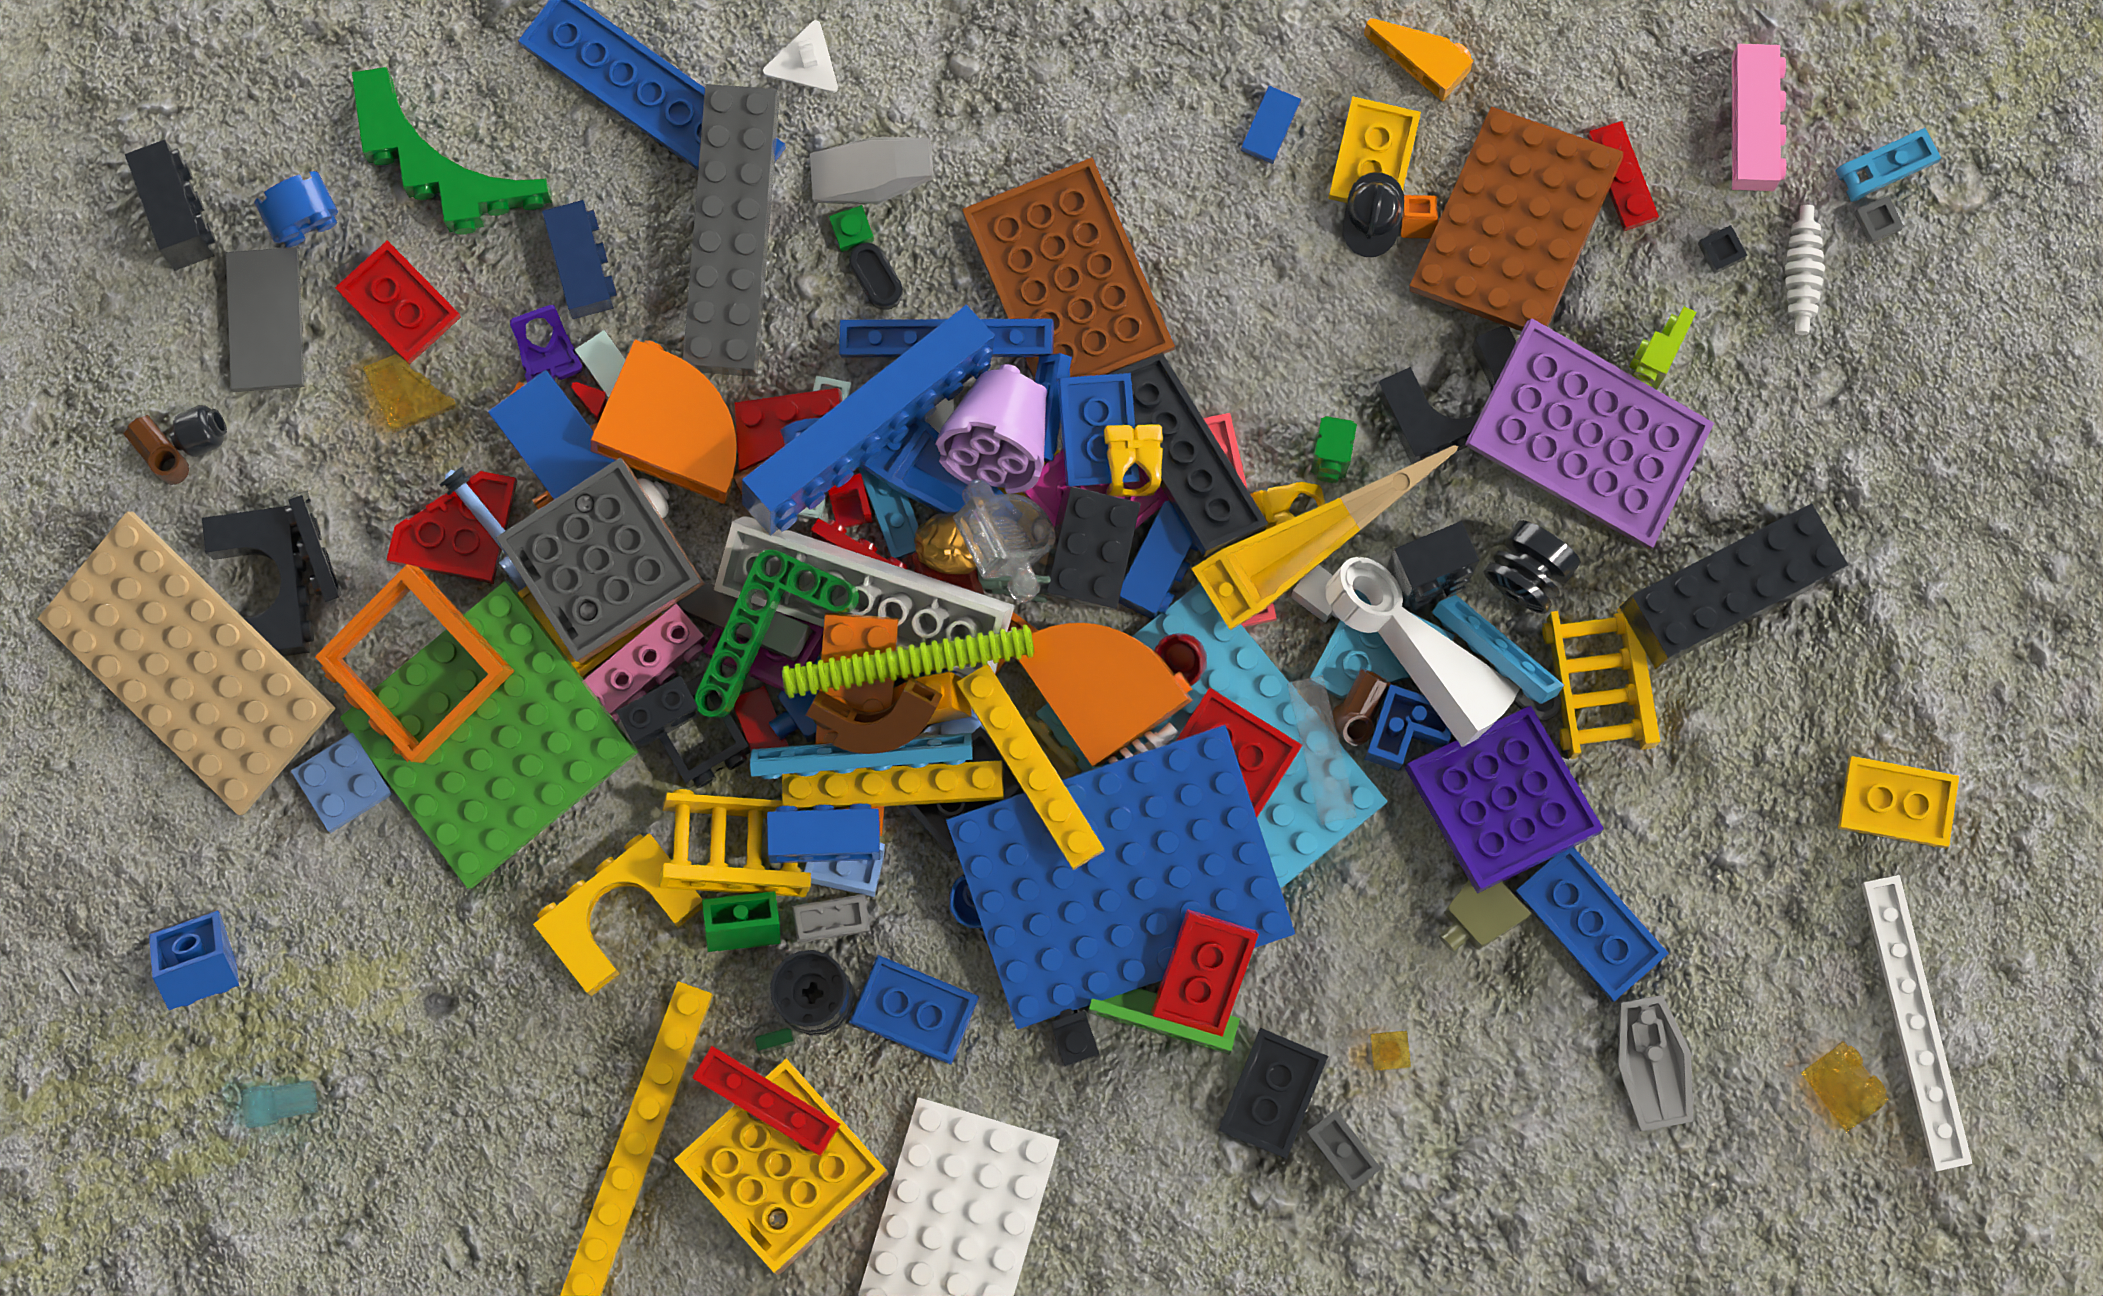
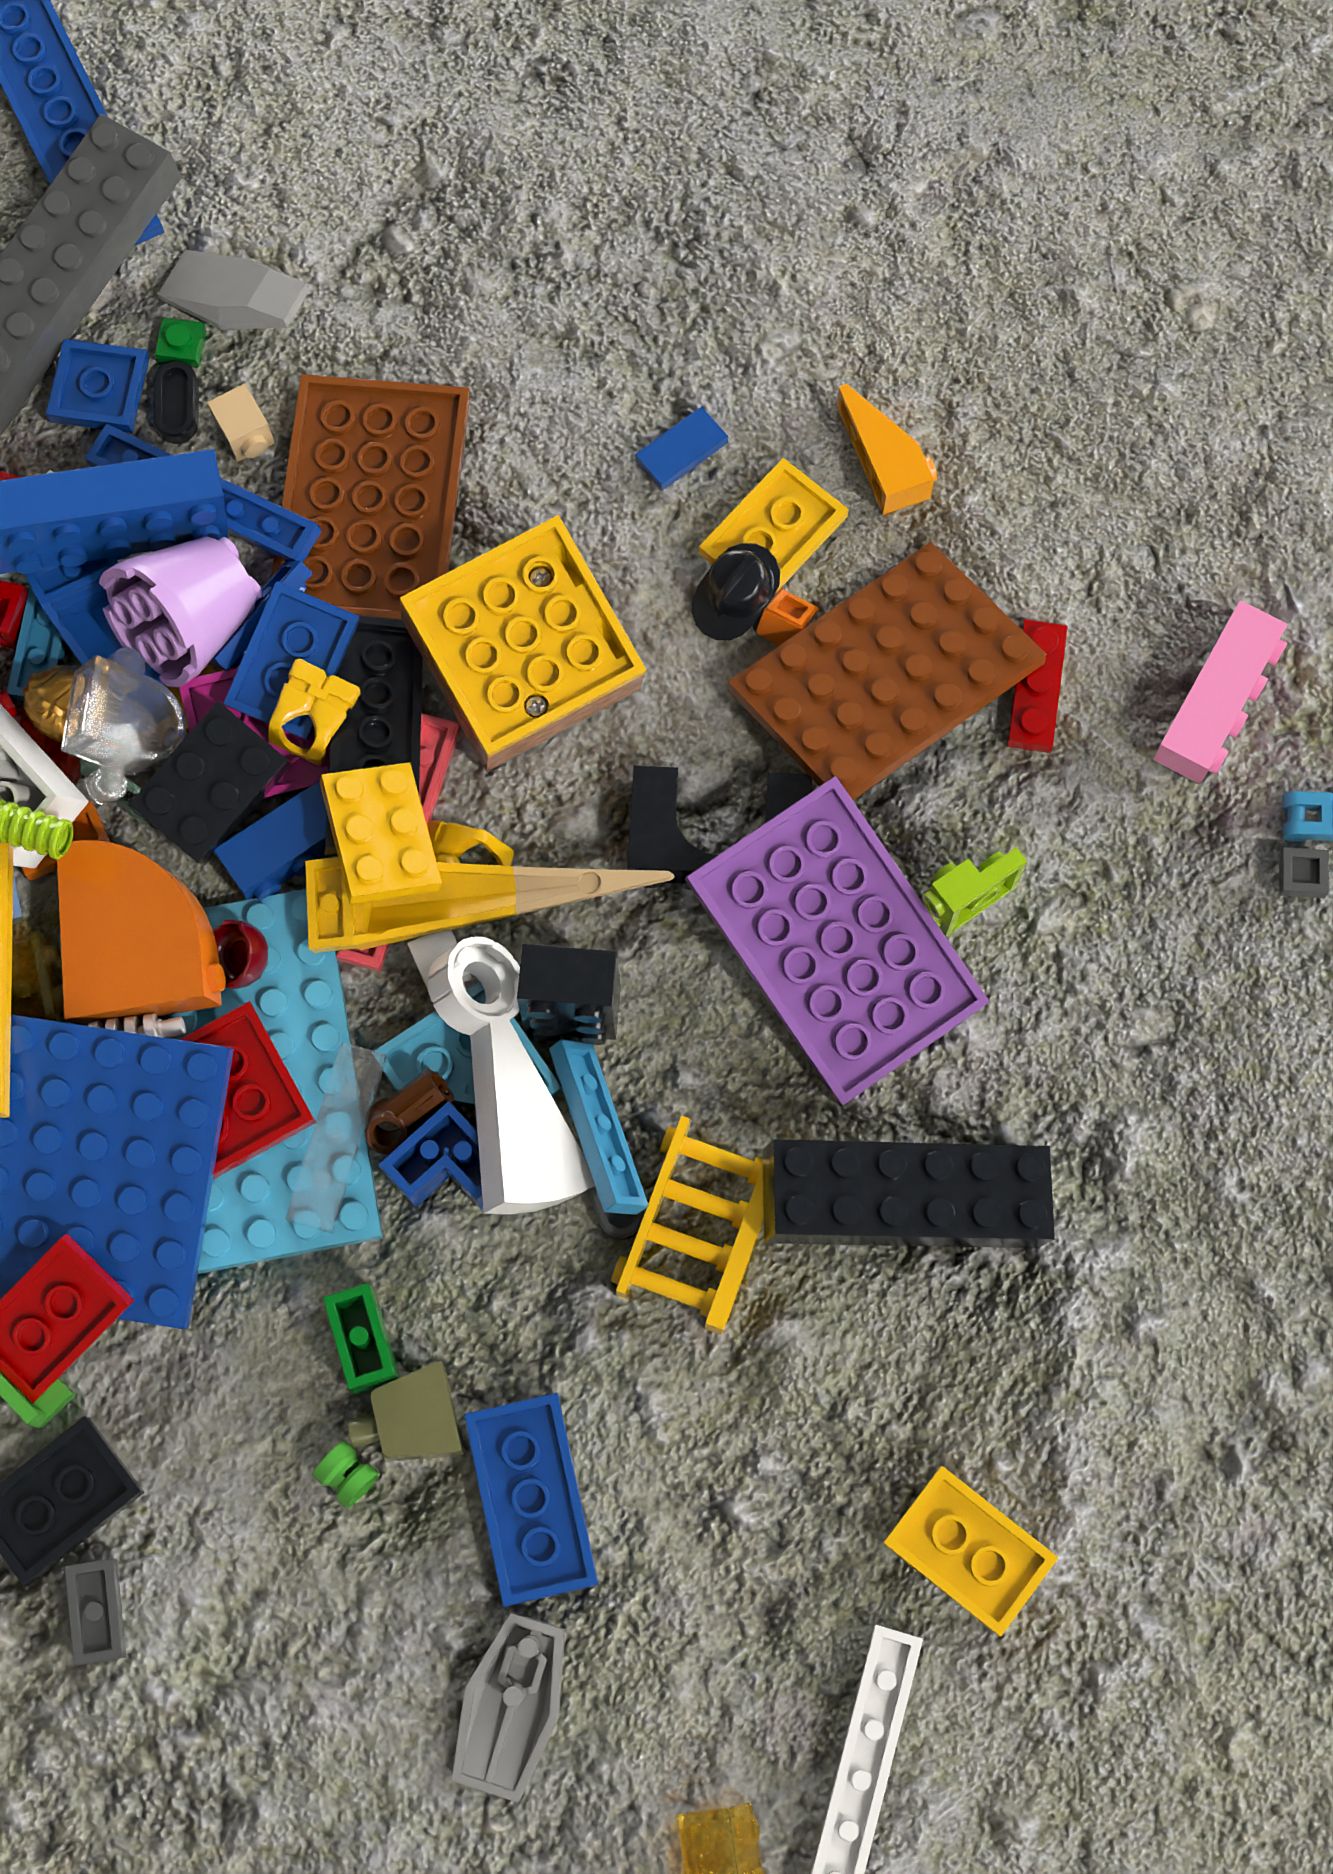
camera: 30 degrees right, 5 degrees down
white piece [763,20,838,93] -> none
green brick [1310,416,1357,483] -> none
clear yellow plate [1369,1031,1411,1072] -> none
dark purple plate [1405,706,1604,894] -> none
black wheel [1483,520,1581,614] -> none
black plate [1698,225,1748,274] -> none
white piece [1785,205,1825,335] -> none
none -> blue plate [46,339,150,433]
none -> tan brick [207,383,275,462]
none -> bright green wheel [312,1440,380,1509]
none -> yellow plate [320,762,442,904]
none -> green brick [323,1283,401,1395]
none -> yellow piece [400,515,646,772]

